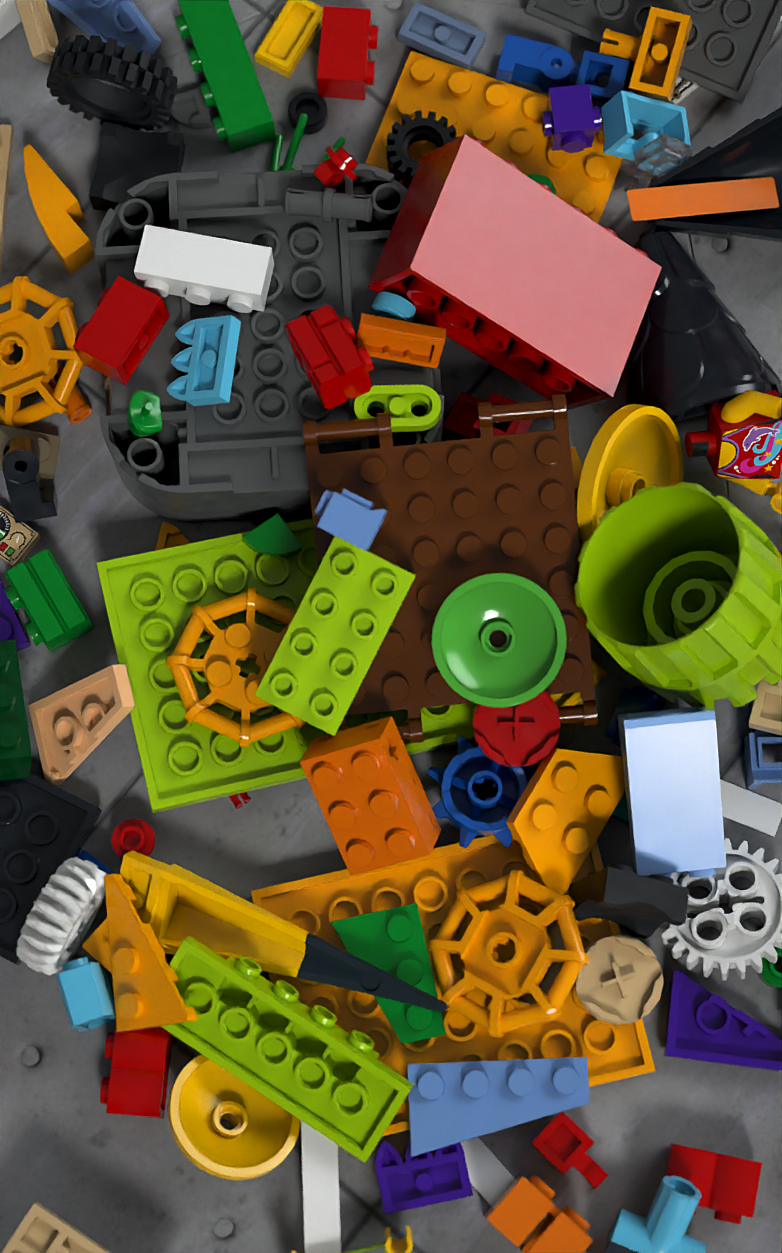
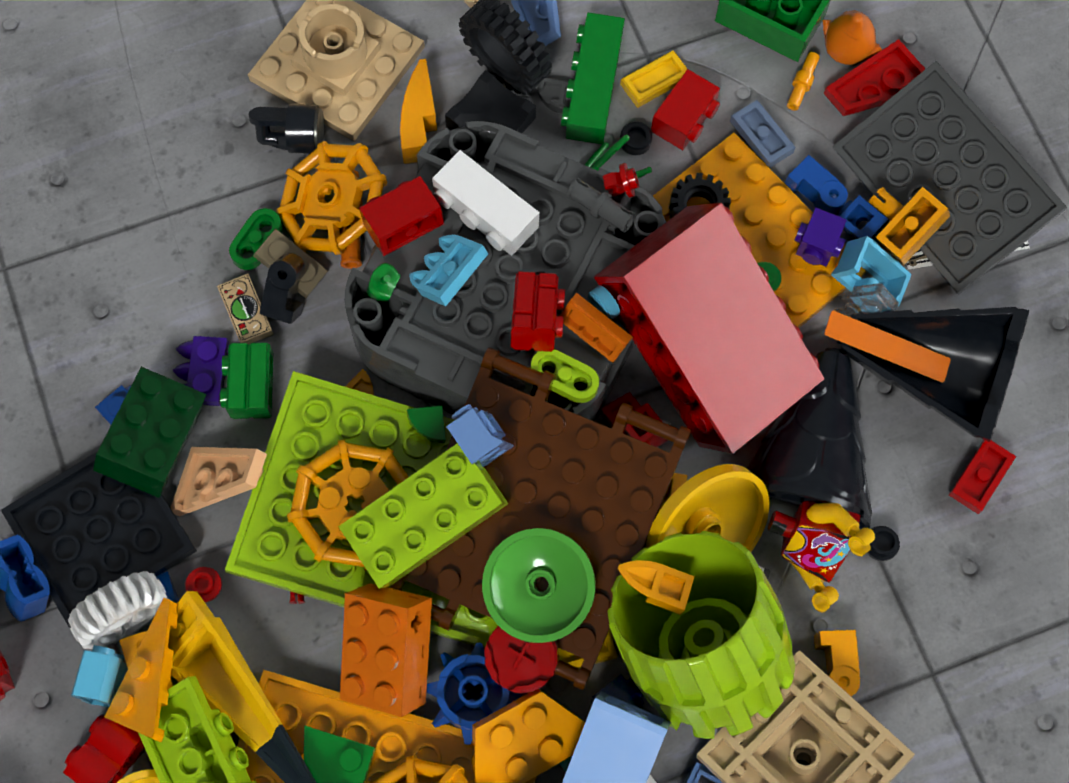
camera: 25 degrees right, 5 degrees down
none -> light orange plate [617,560,695,615]

